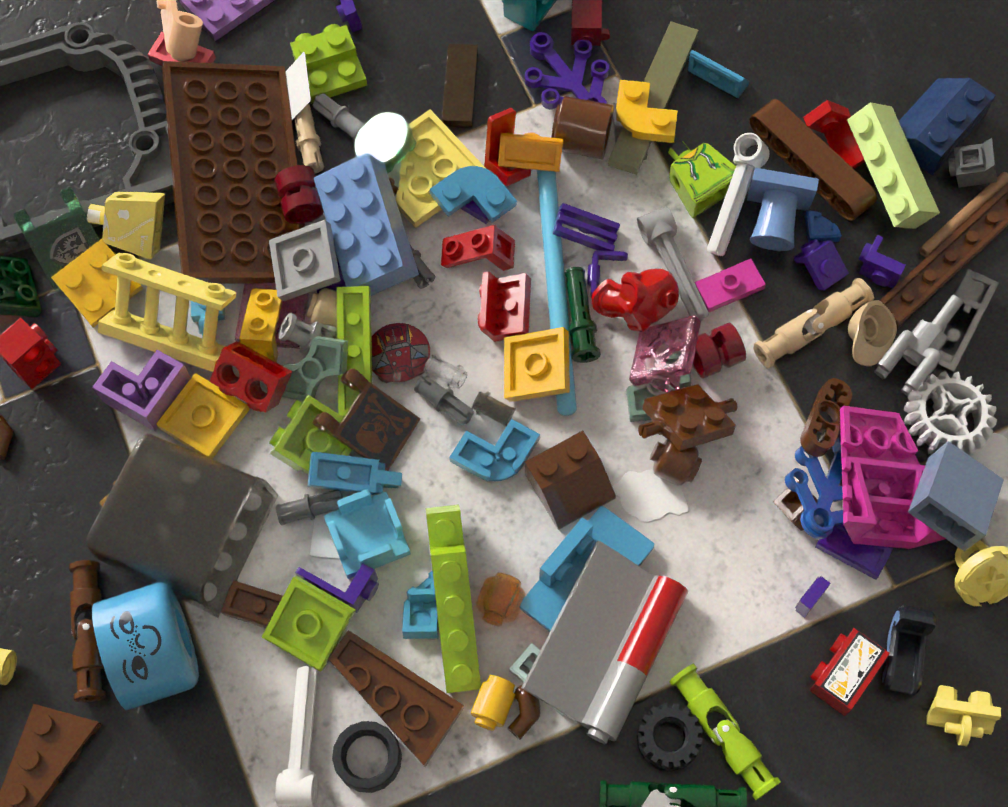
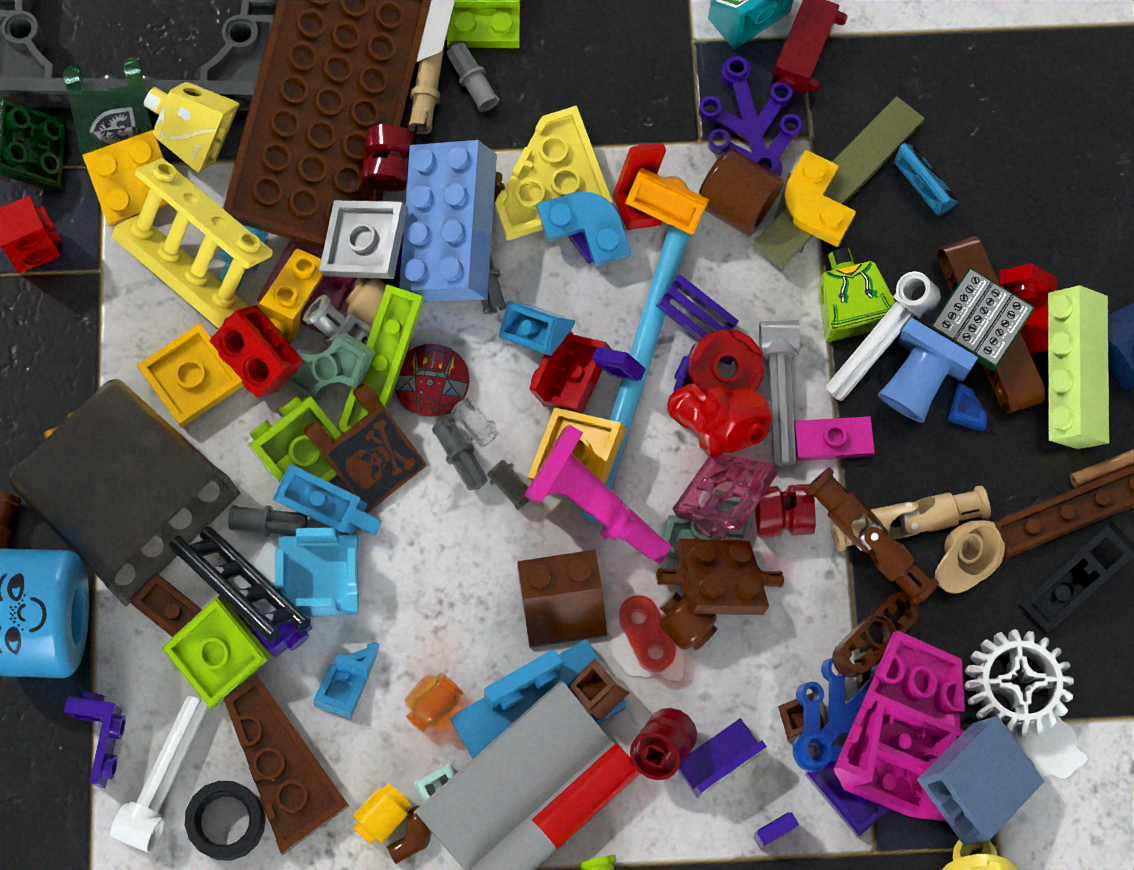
camera: 15 degrees right, 5 degrees up
medium lavender brick [92,350,191,432] -> none
tile [354,112,416,174] -> none
lime arch [425,504,481,693] -> none
red bracket [441,225,515,271] -> none
dark brown tile [442,44,478,127] -> none
dark azure plate [449,419,540,482] -> none
dark green pin [565,267,601,363] -> none
dark purple bracket [793,239,849,290] -> none
dark purple bracket [858,235,906,289] -> none
light grey plant [874,295,963,396] -> none
none -> dark purple bracket [64,692,126,788]
none -> black bar [169,526,311,642]
none -> dark azure slope [499,301,575,356]
none -> dark pink piece [524,424,671,565]
none -> reddish brown slope [567,658,630,720]
none -> dark purple tile [592,347,646,381]
none -> clear red plate [619,595,676,673]
none -> dark red wheel [630,708,698,781]
none -> dark purple panel [678,718,767,798]
none -> red tile [688,330,764,395]
none -> reddish brown piece [804,467,939,606]
none -> light grey tile [930,267,1036,372]

